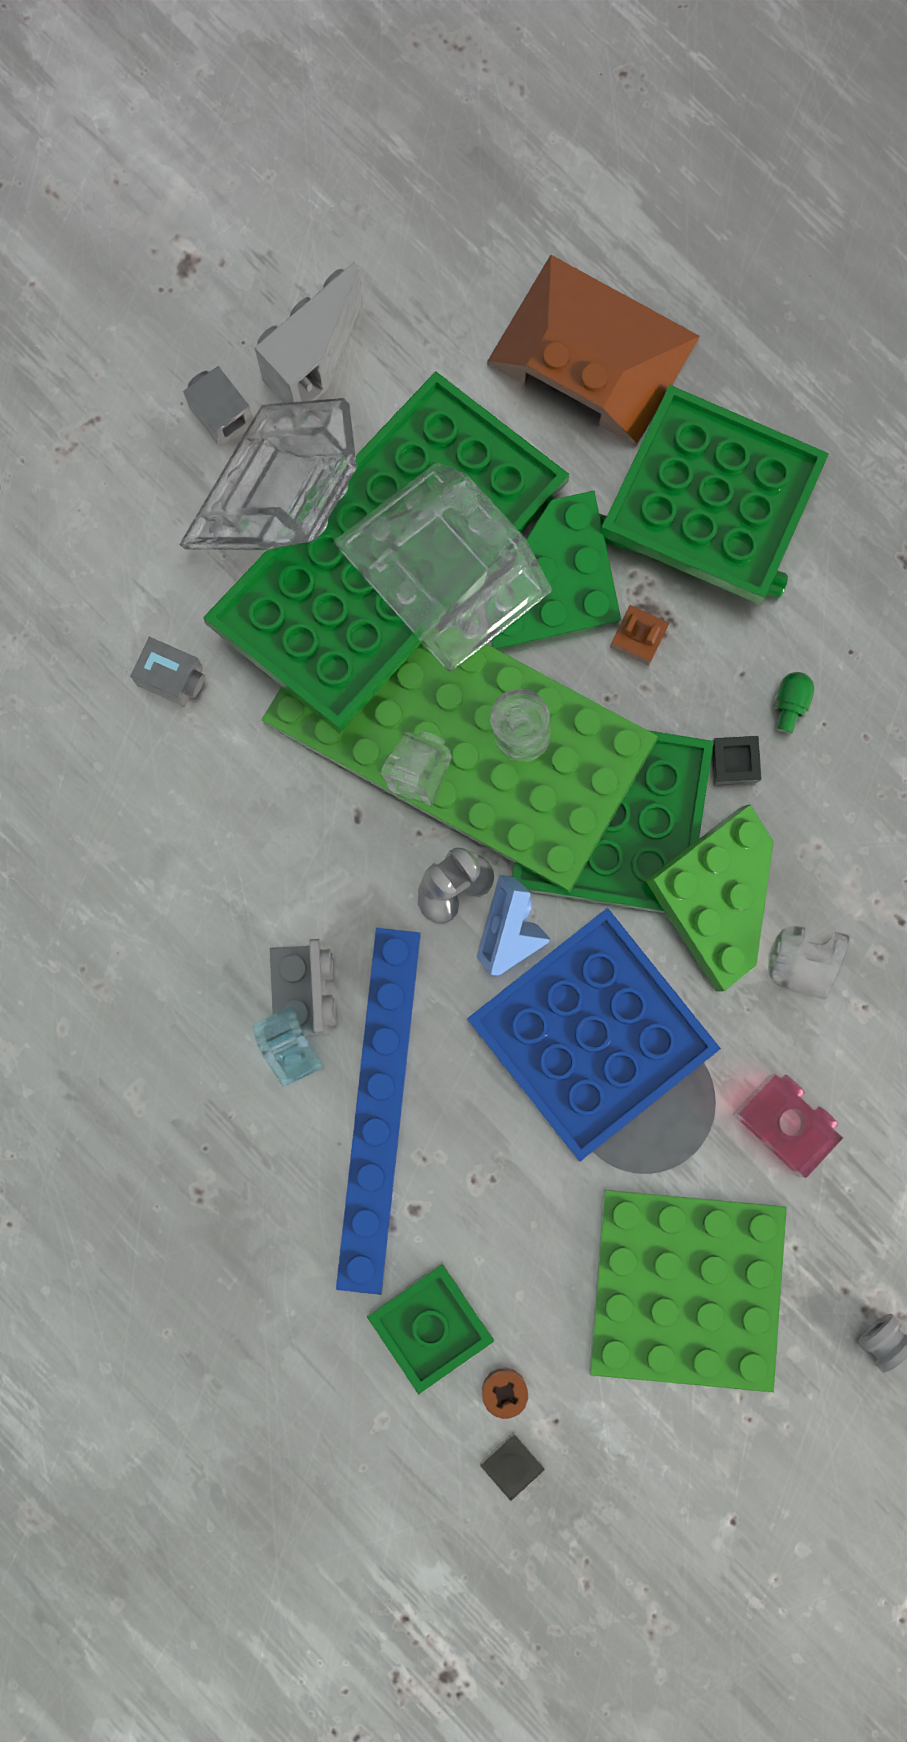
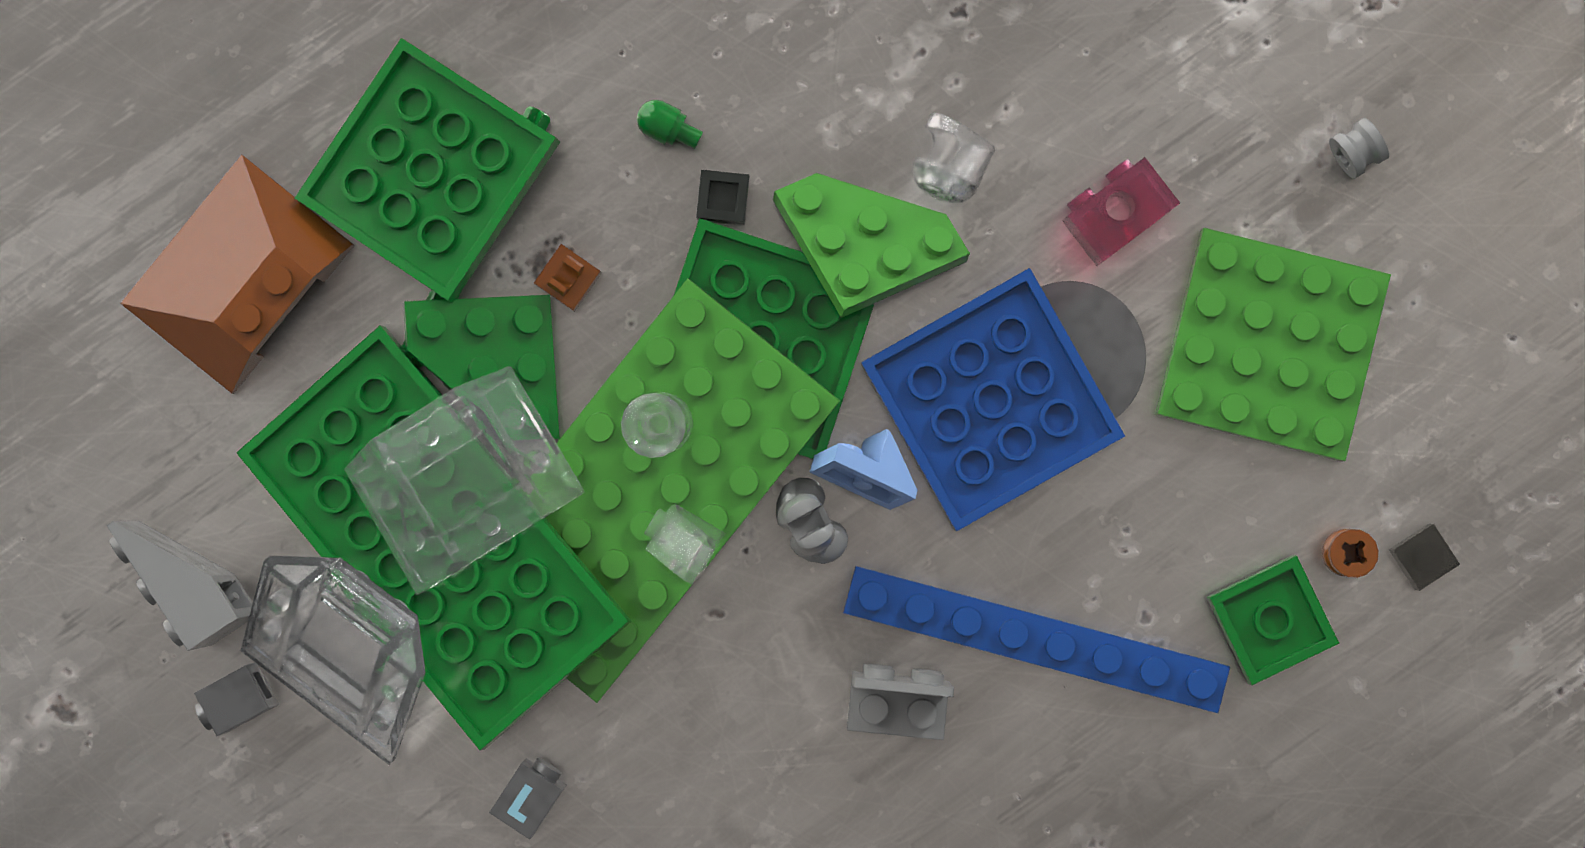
camera: 80 degrees left, 5 degrees up
clear light blue slope [253,1006,323,1087] -> none

